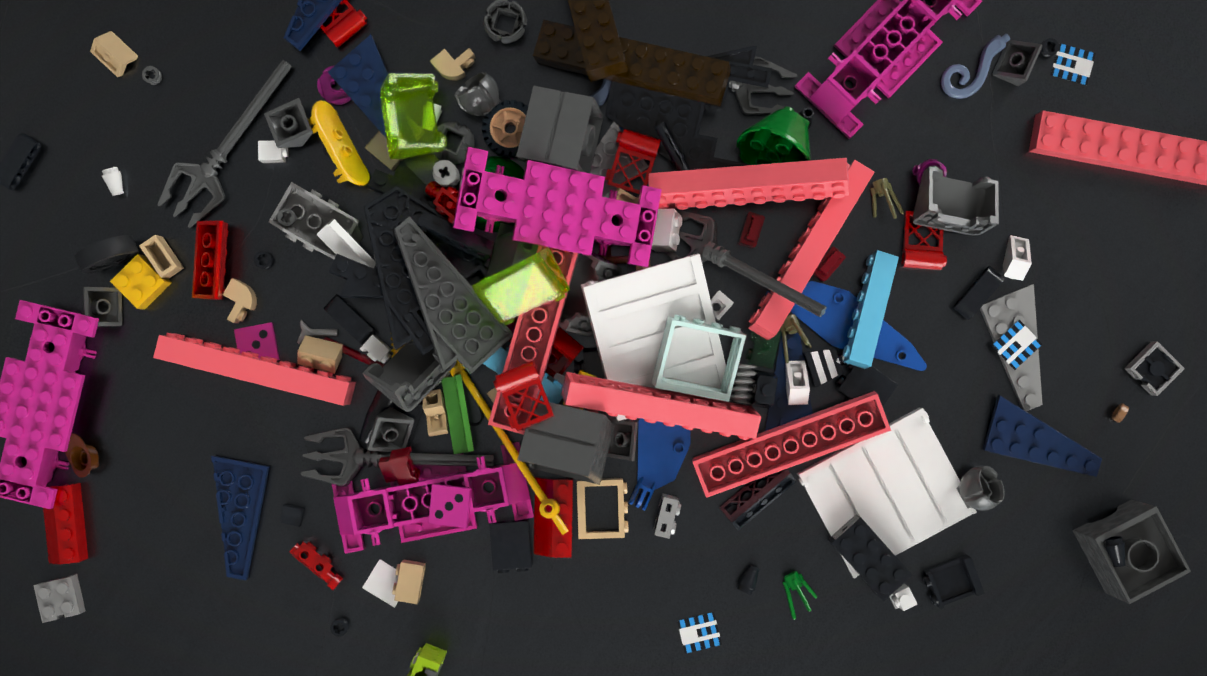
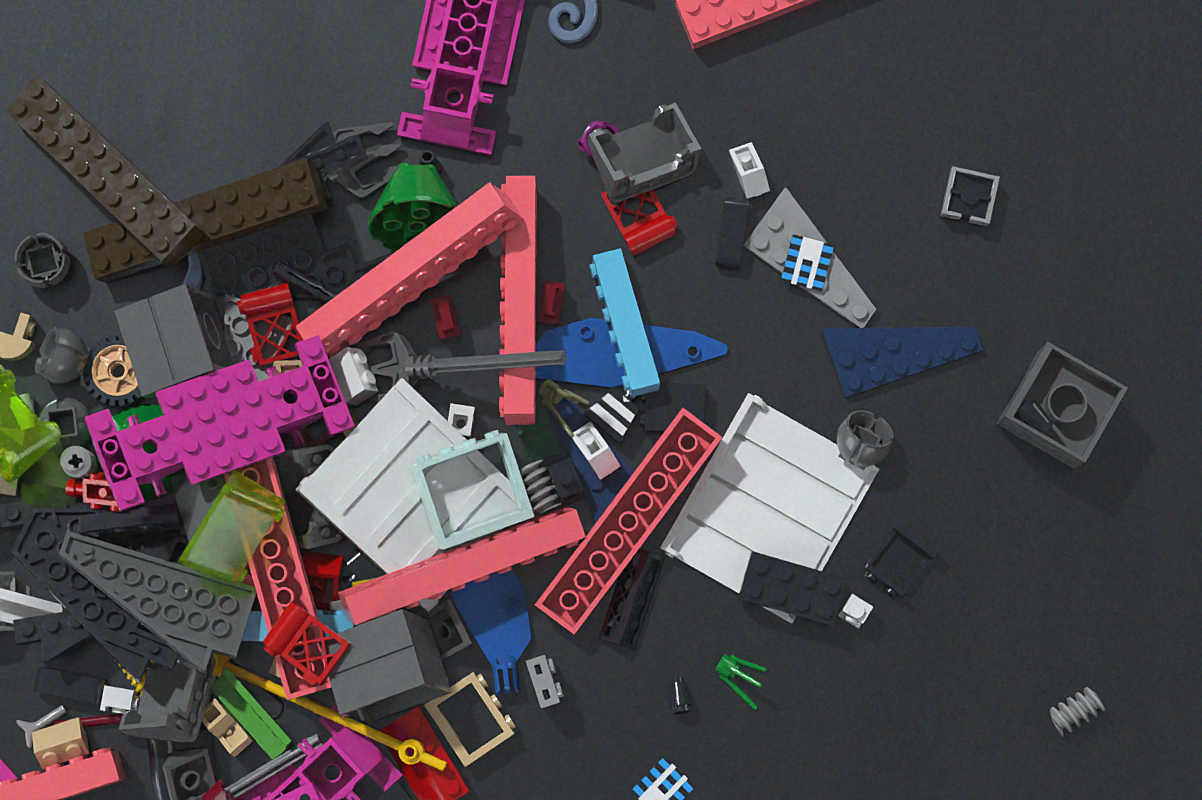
camera: 25 degrees left, 5 degrees down
olive plant [870,178,904,219] -> none
medium nougat tile [1111,403,1129,423] -> none

